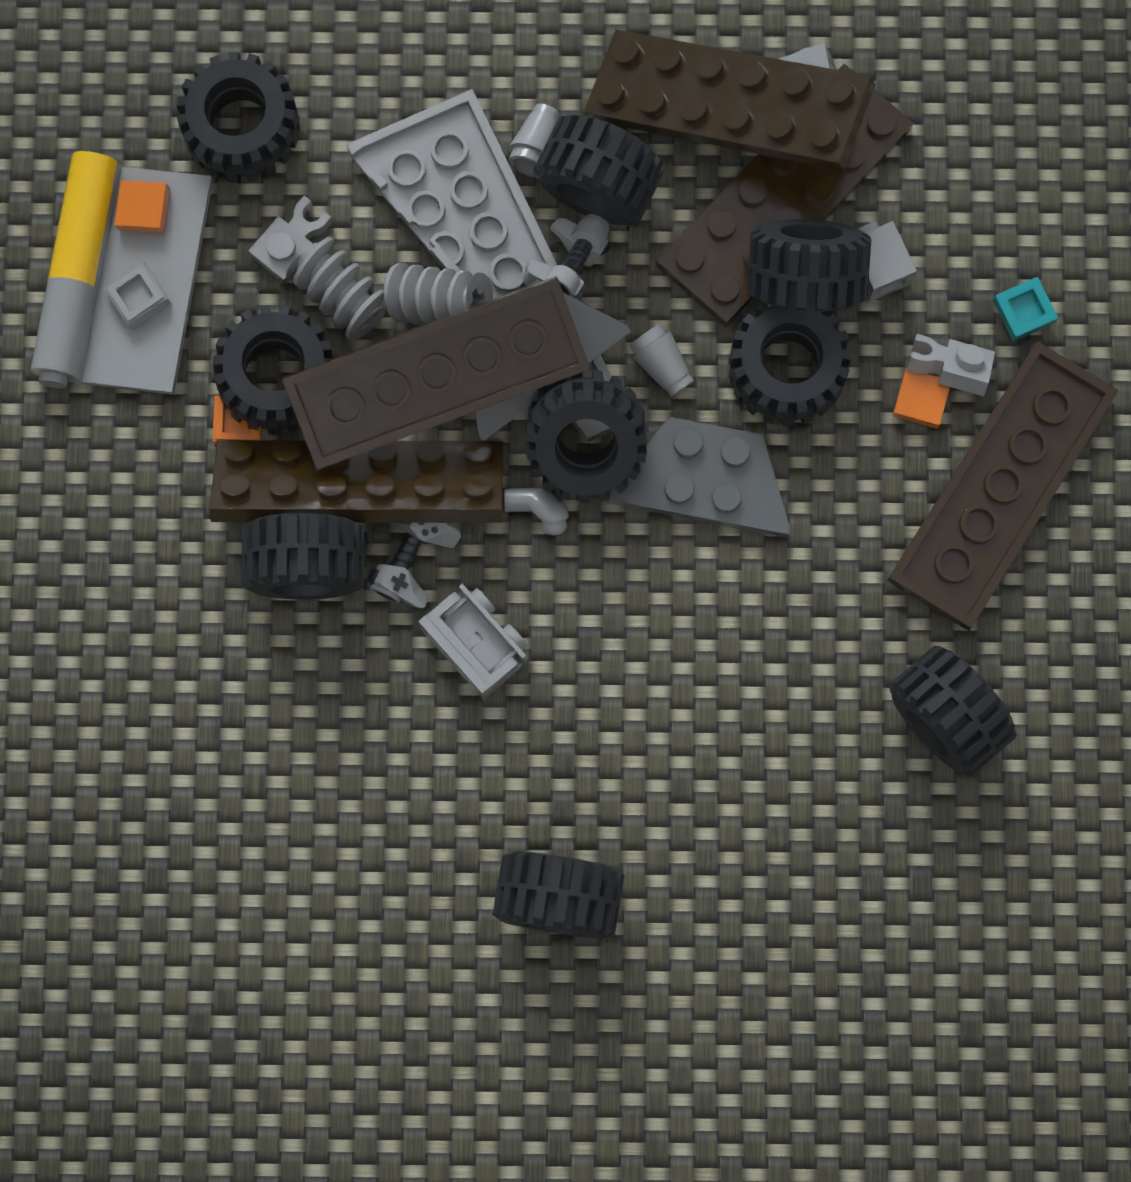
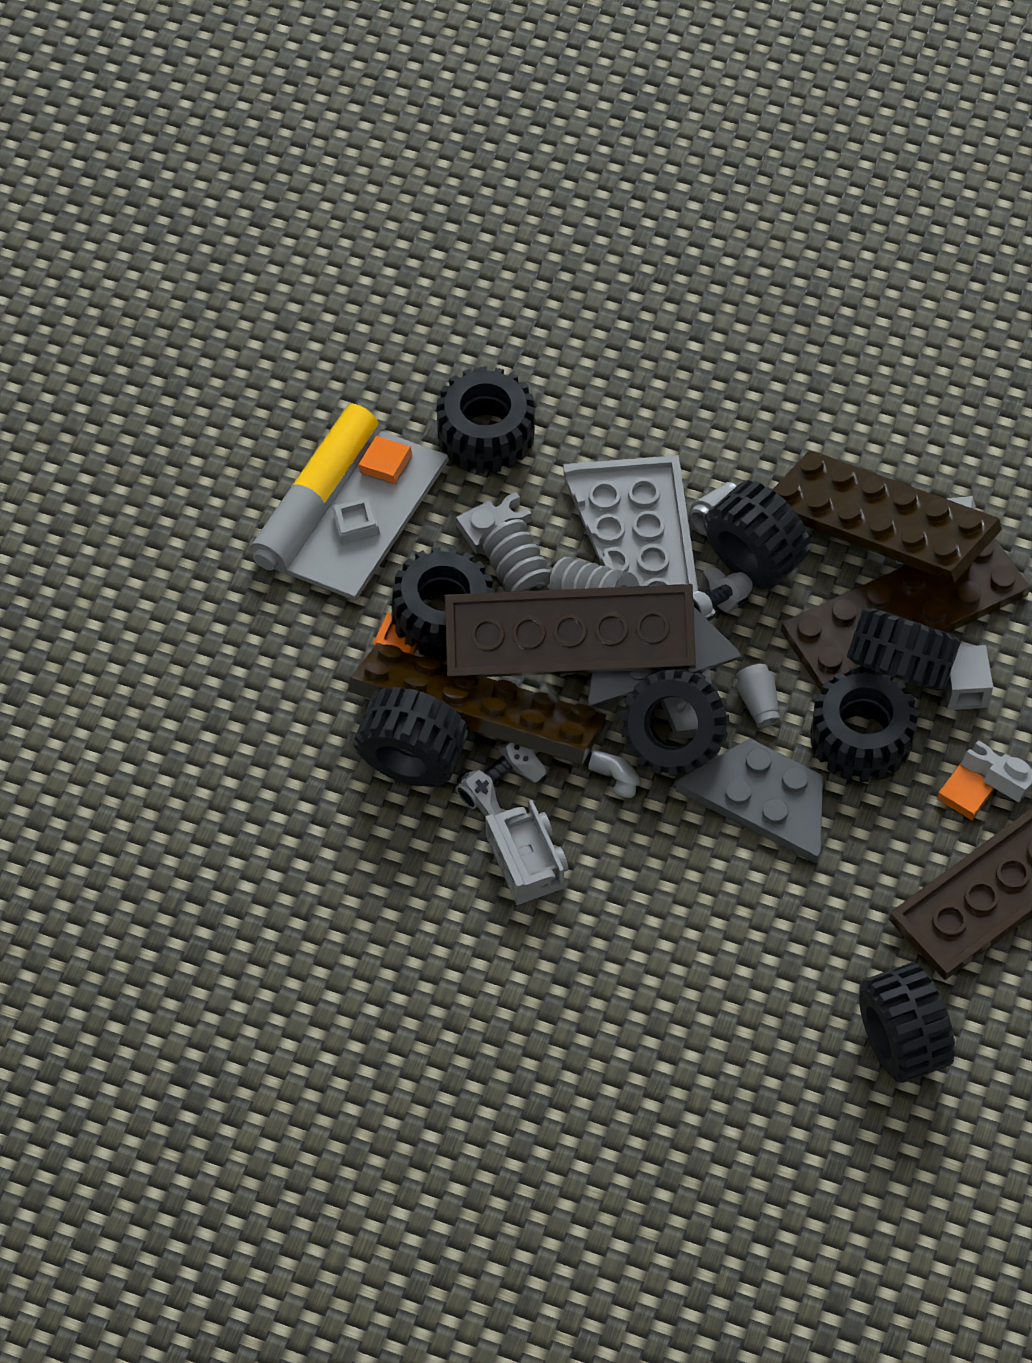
camera: 20 degrees right, 20 degrees down
black tyre [492,851,625,939] -> none

